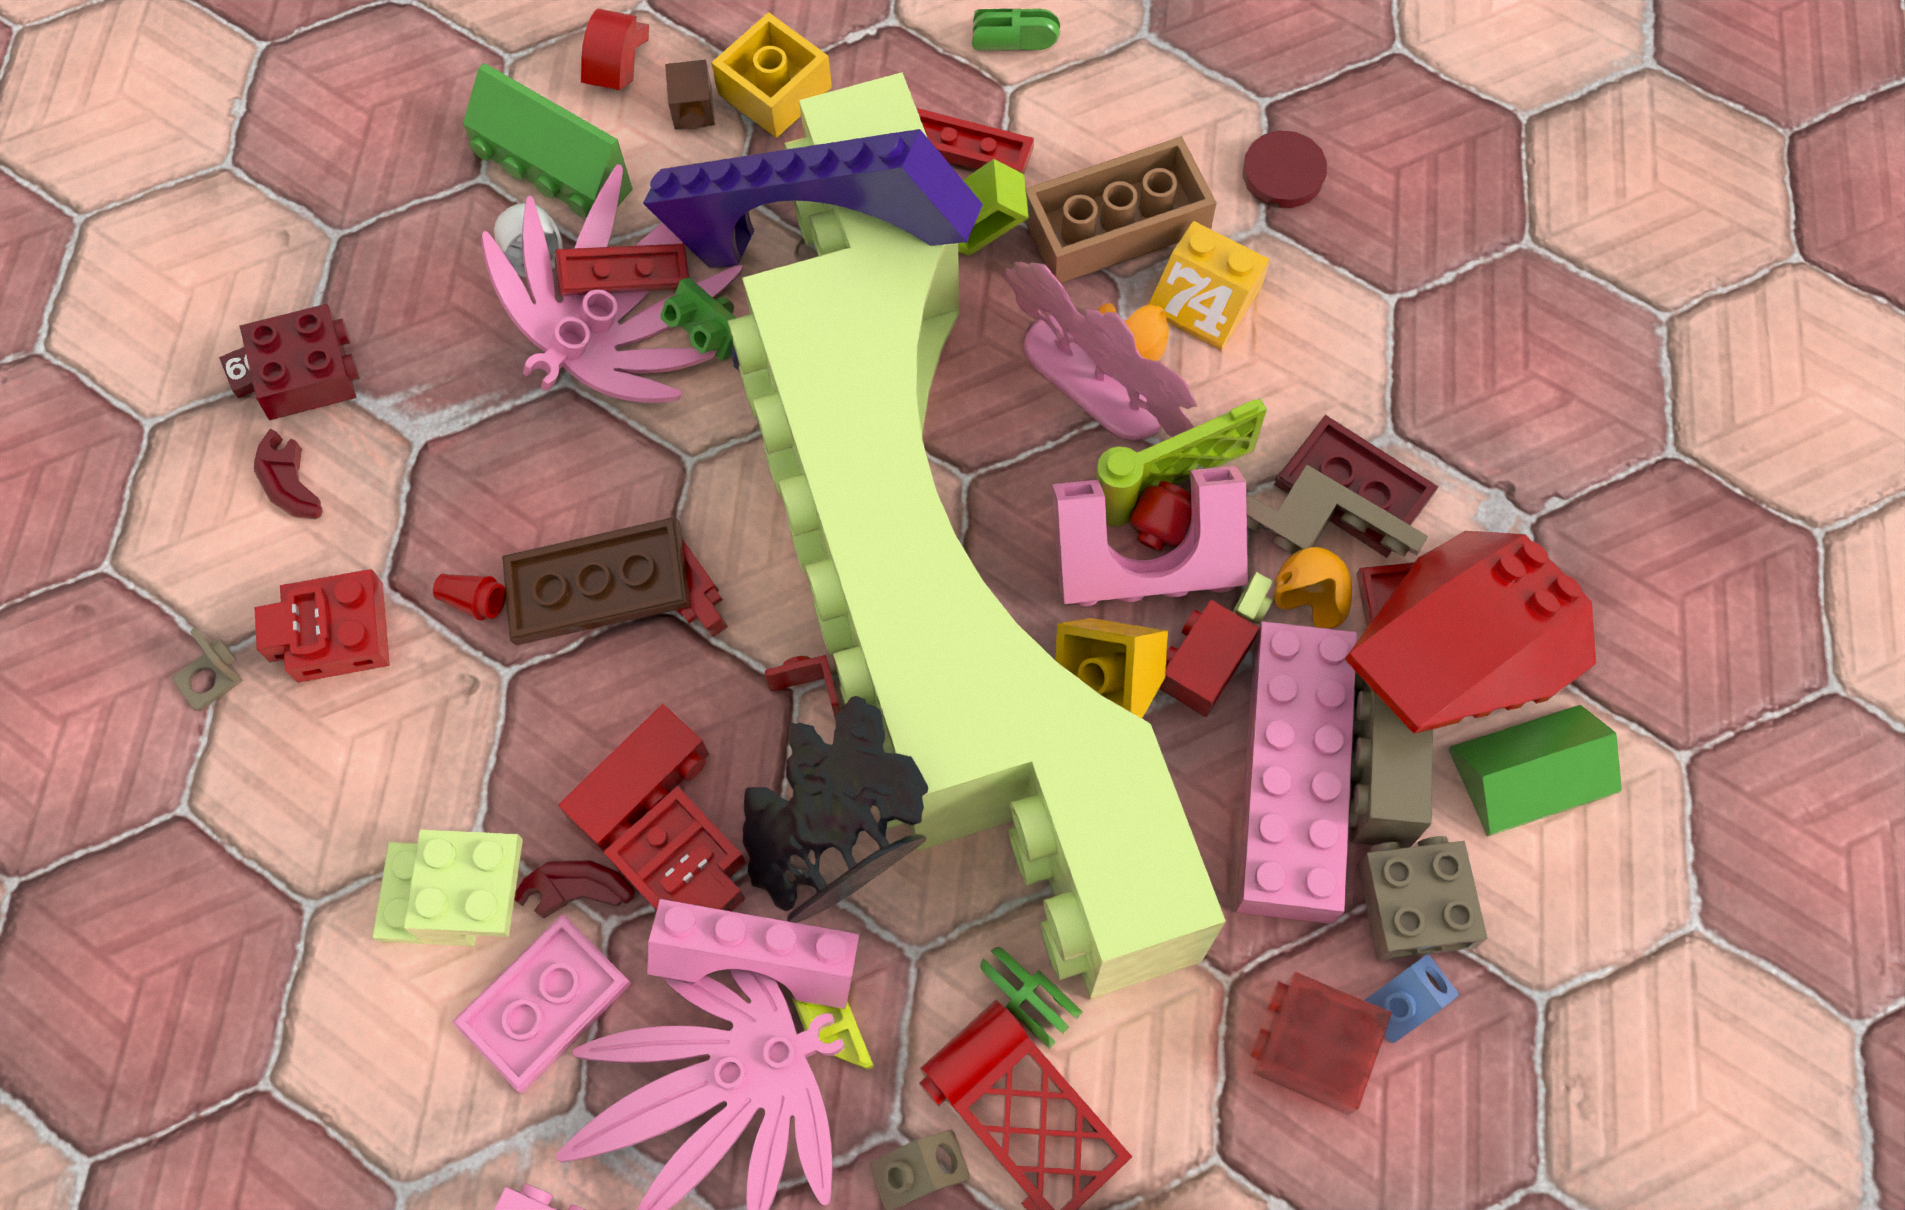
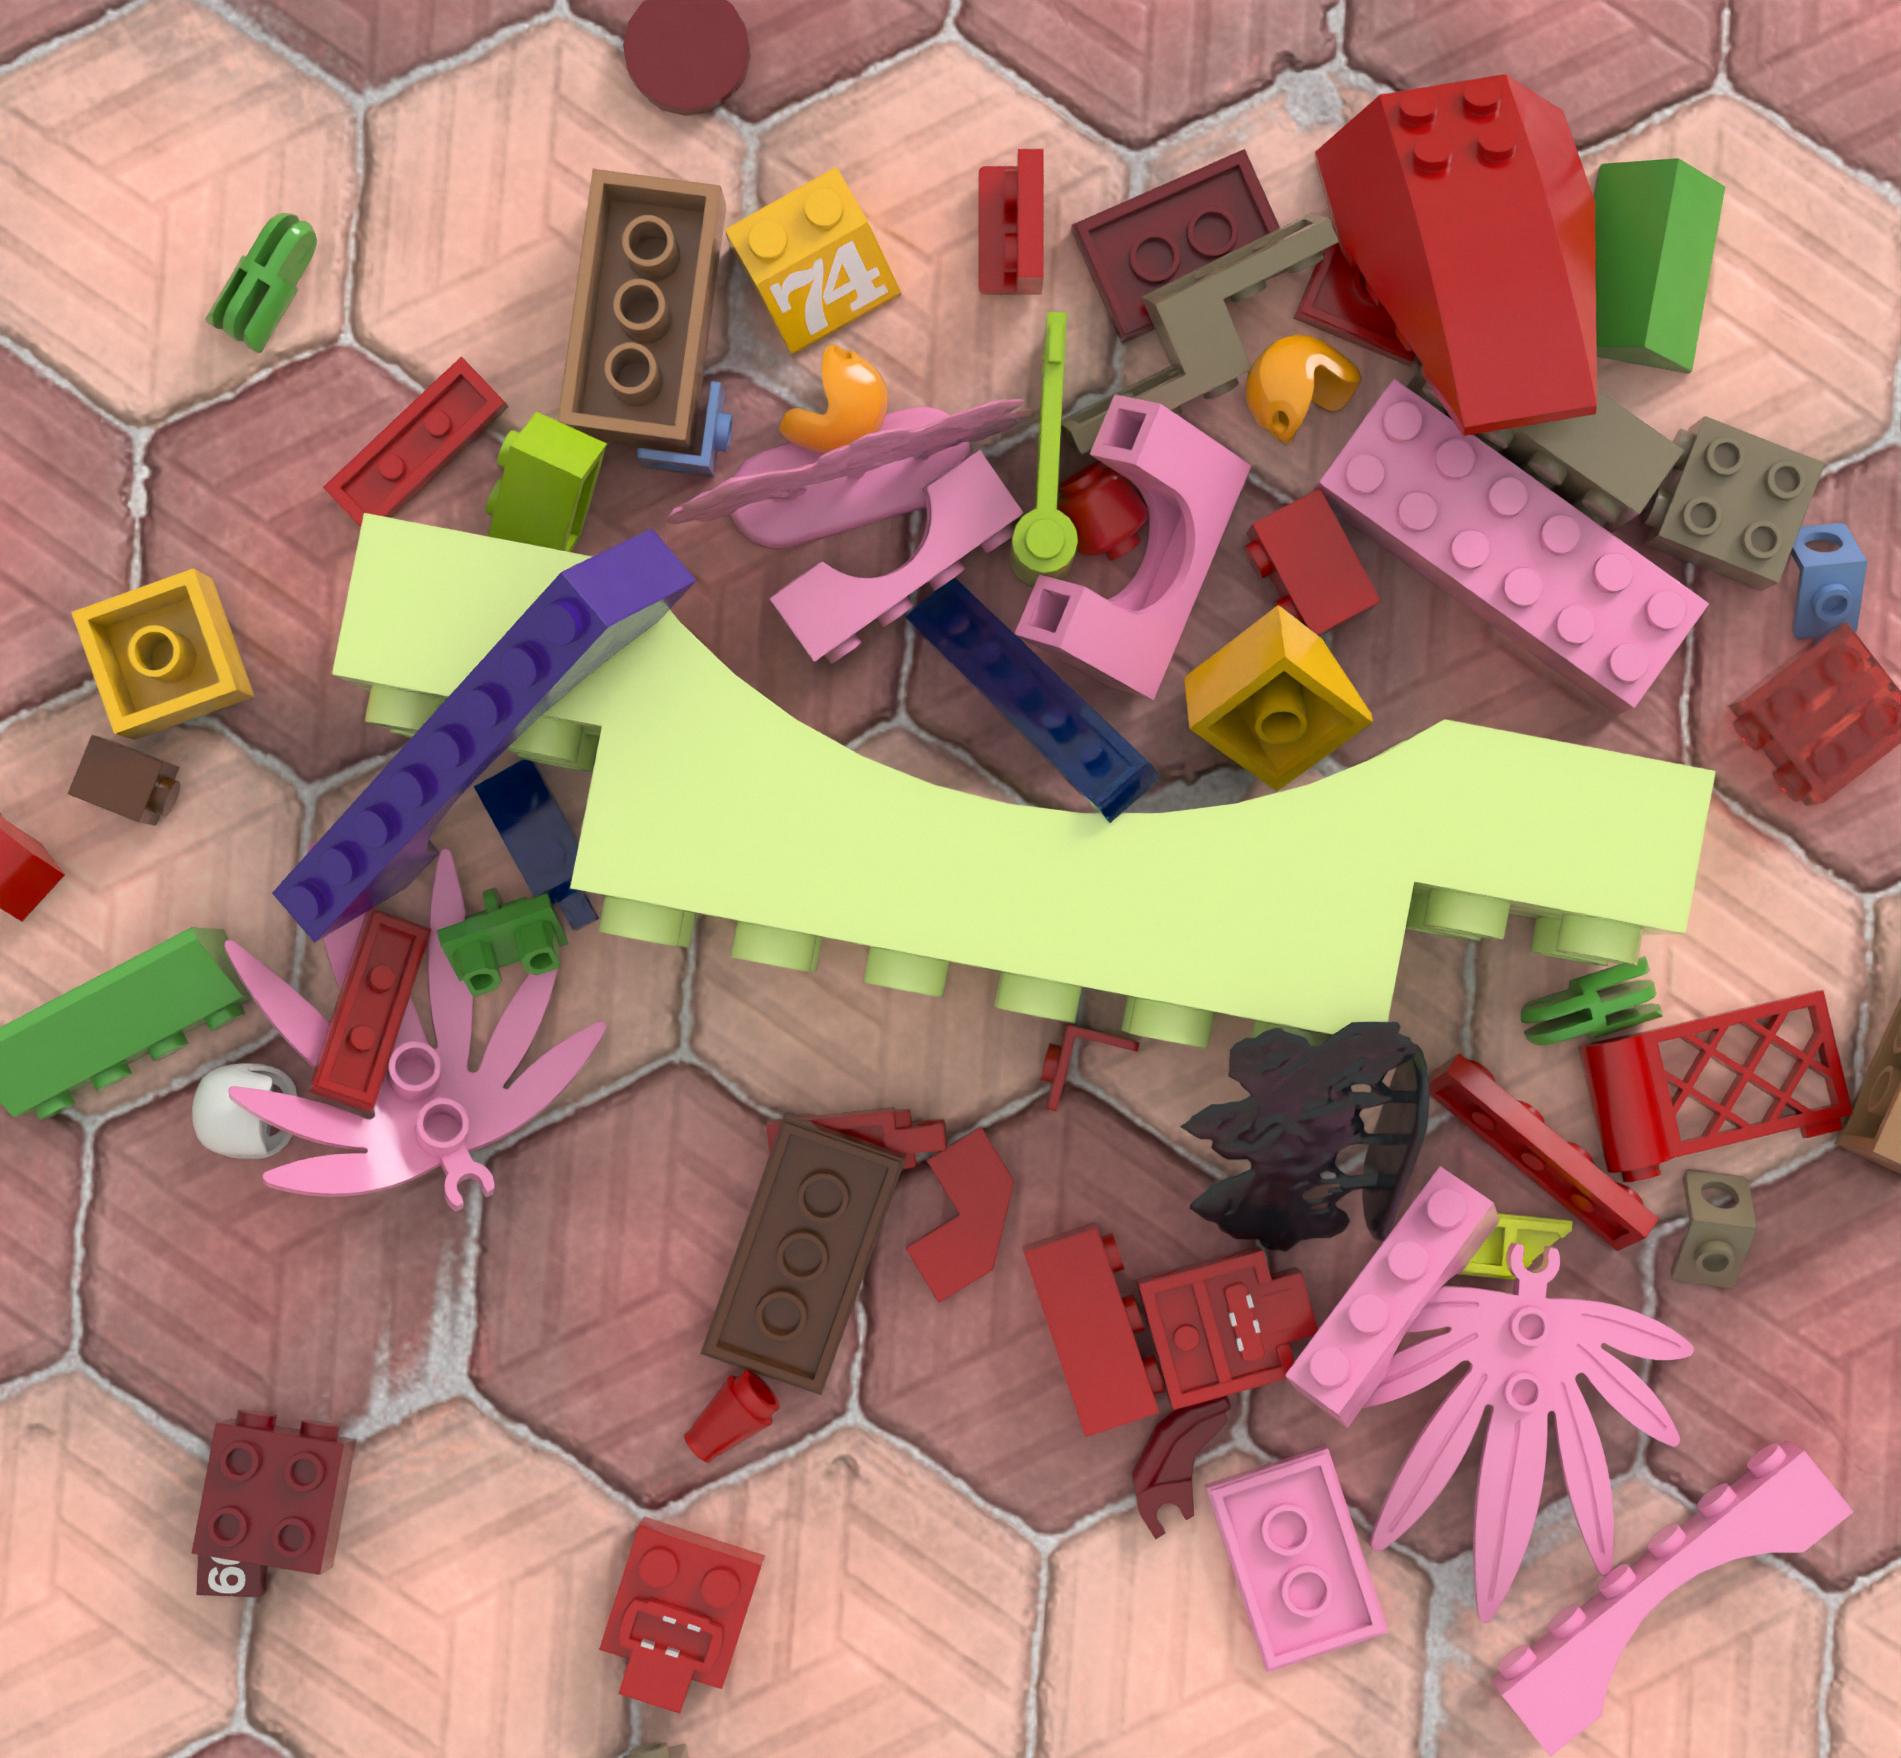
camera: 60 degrees left, 20 degrees up
dark red piece [254,429,323,520] -> none
yellowish green bracket [372,830,523,947] -> none
yellowish green plate [1232,572,1273,623] -> none
none -> medium blue bracket [637,381,733,477]
none -> bright pink arch [768,450,1024,664]
none -> clear blue tile [906,578,1161,823]
none -> red tile [906,1126,1014,1303]
none -> red bracket [978,149,1044,295]
none -> red plate [1428,1053,1659,1251]

